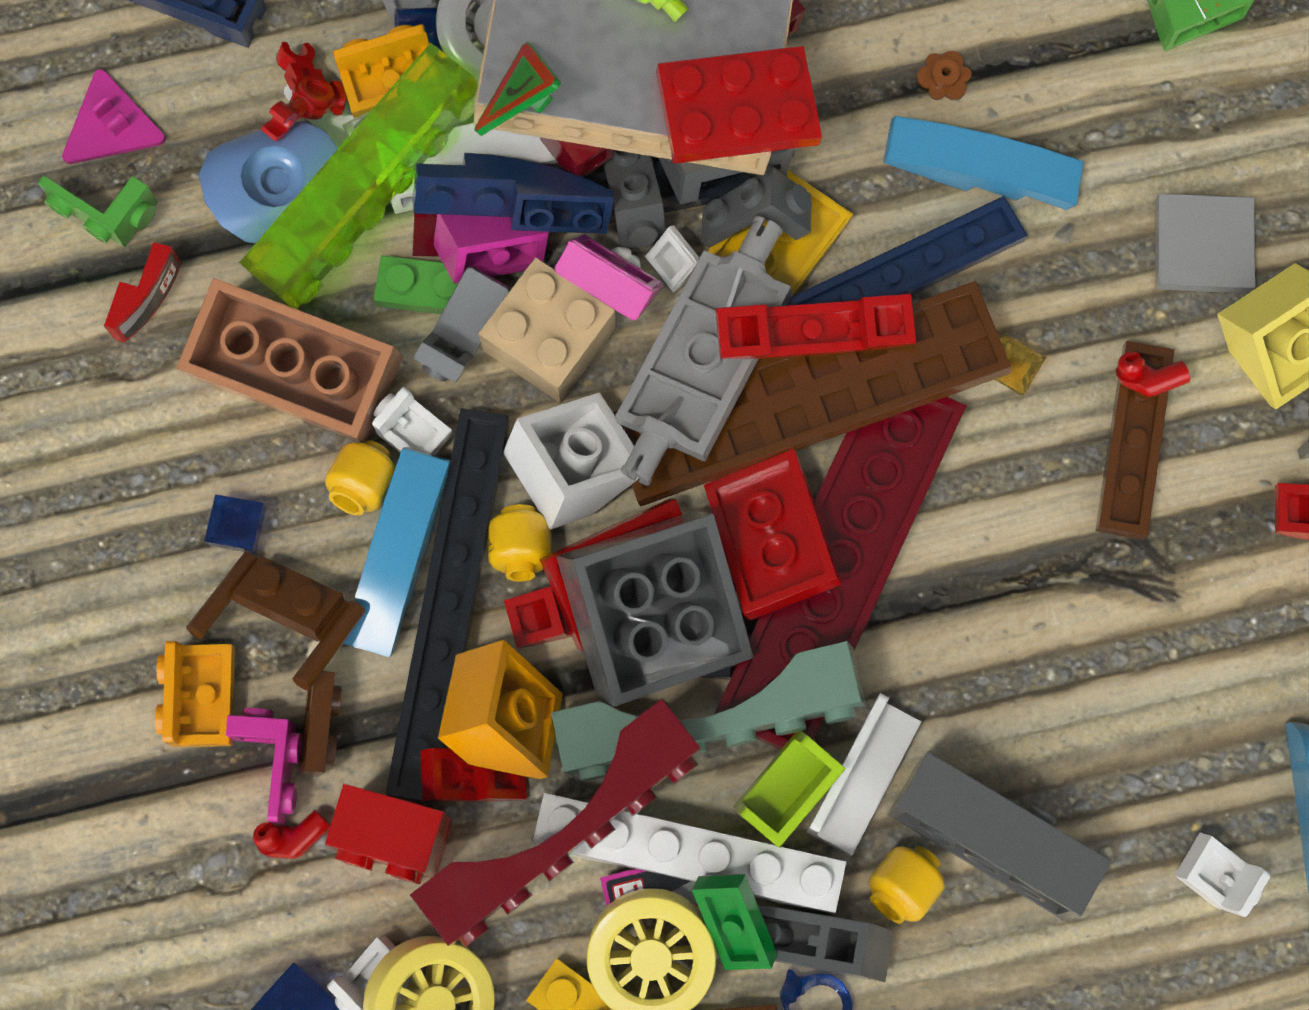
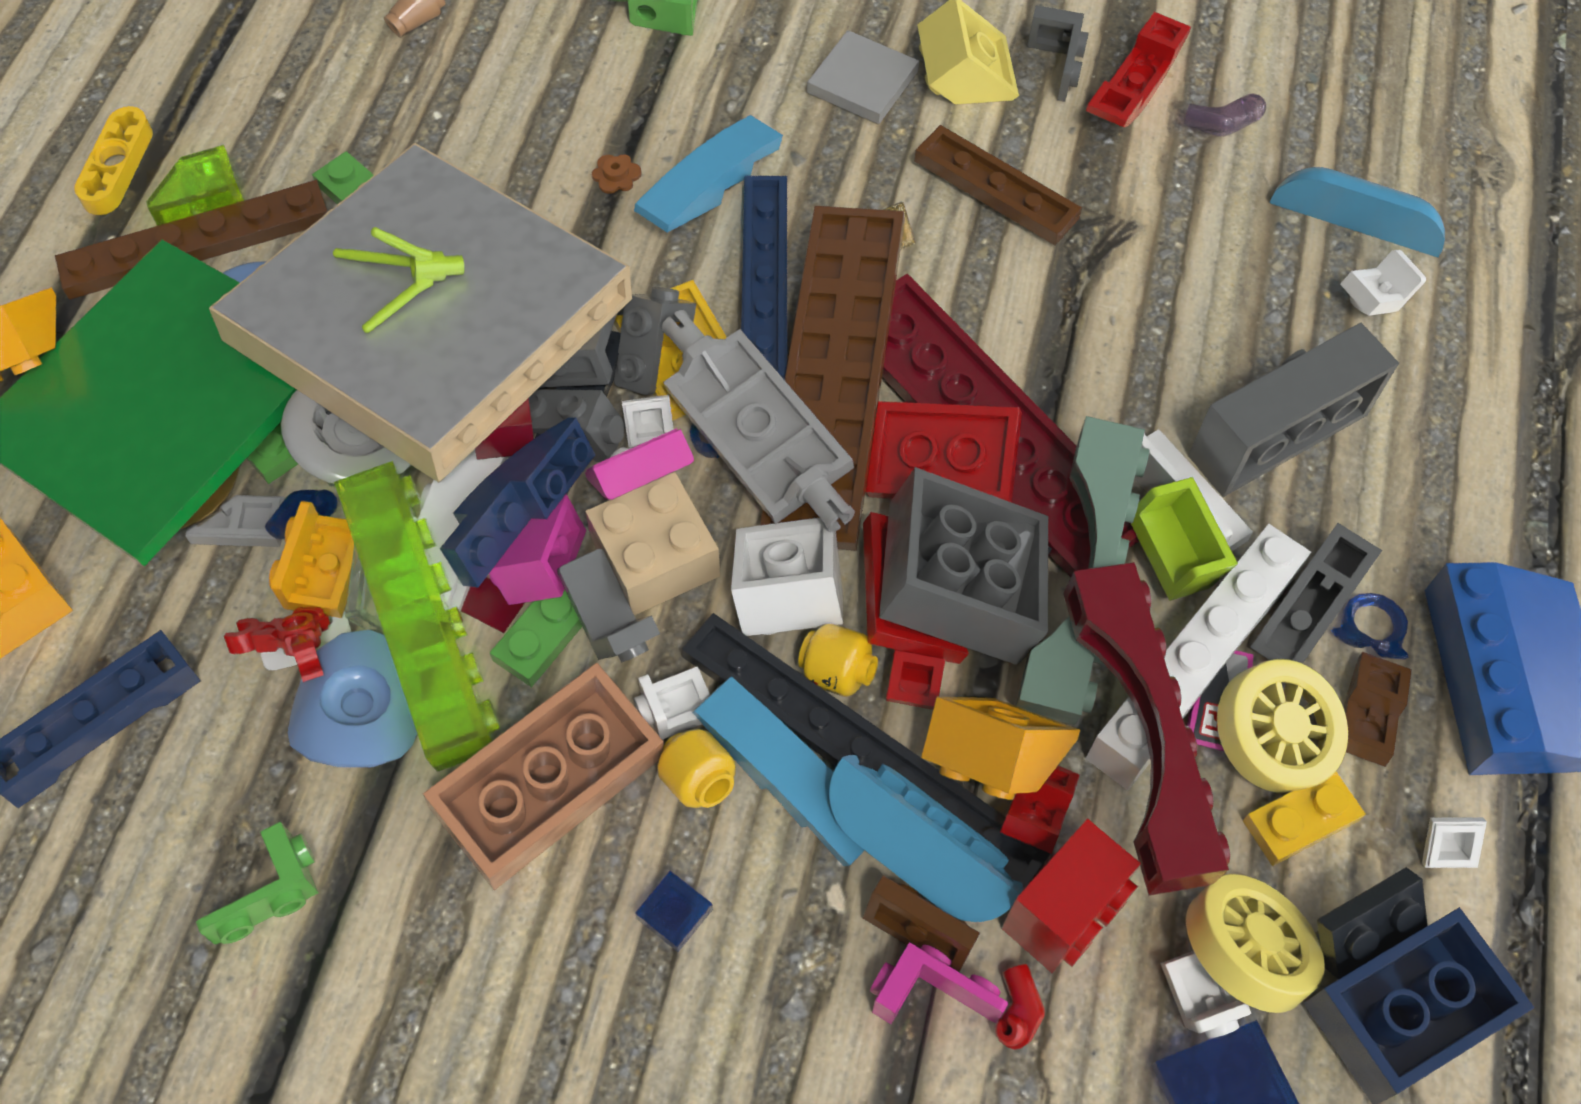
camera: 65 degrees left, 15 degrees down
dark pink piece [62,69,165,165] -> none
red slope [104,242,182,343] -> none
light orange bracket [155,641,235,747] -> none
reddish brown plate [186,552,366,691] -> none
piece [474,42,561,136] -> none
red plate [656,46,822,164] -> none
green plate [692,874,778,970] -> none
red slope [715,294,916,359] -> none
yellow head [868,846,945,924] -> none
red arm [1115,352,1191,397] -> none
none -> dark azure brick [829,755,1023,922]

